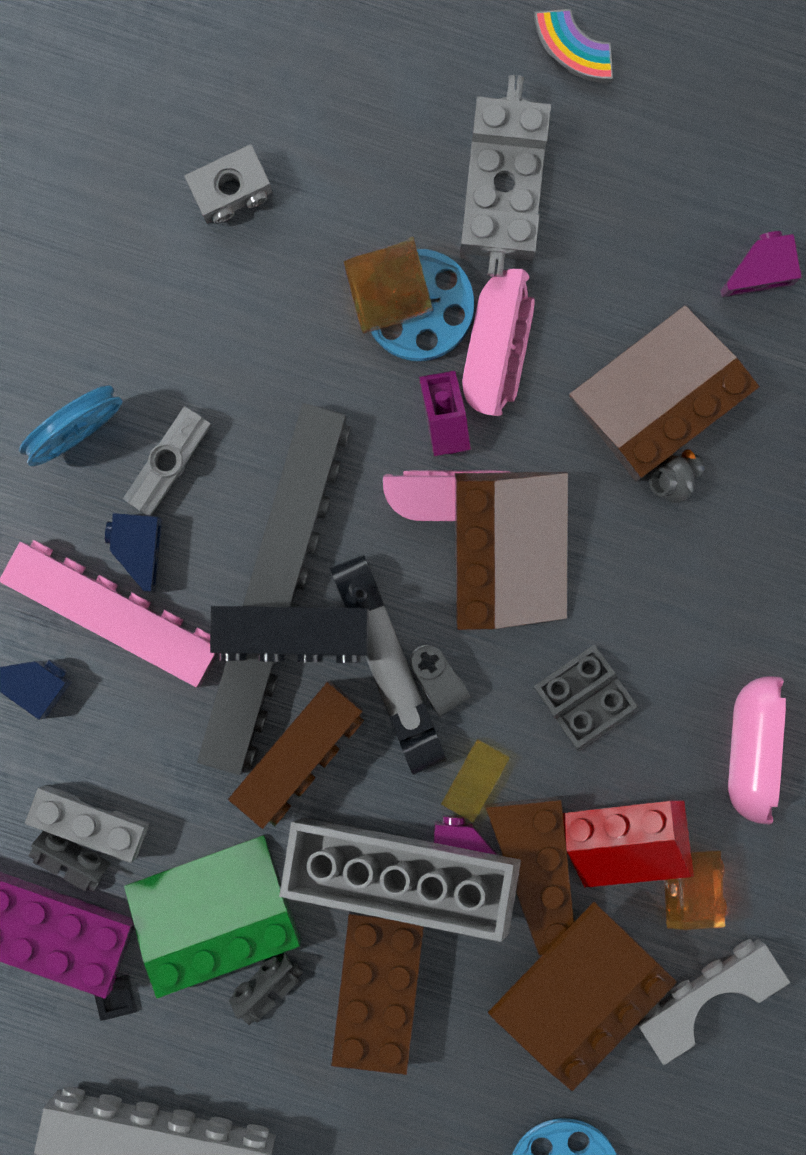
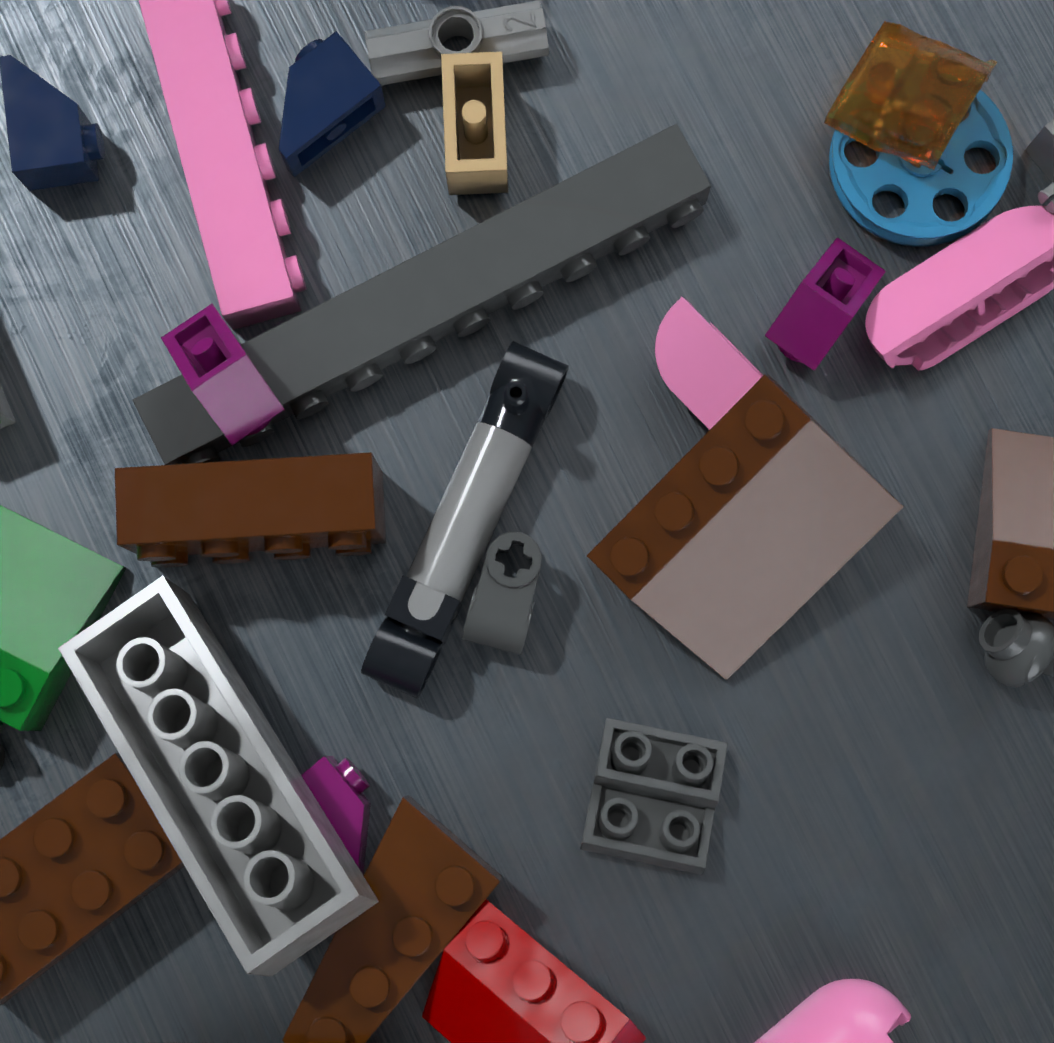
camera: 50 degrees right, 5 degrees down
black brick [210,606,369,663] -> none
clear yellow tile [441,739,510,823] -> none
none -> magenta slope [161,304,285,445]
none -> tan brick [441,52,508,195]

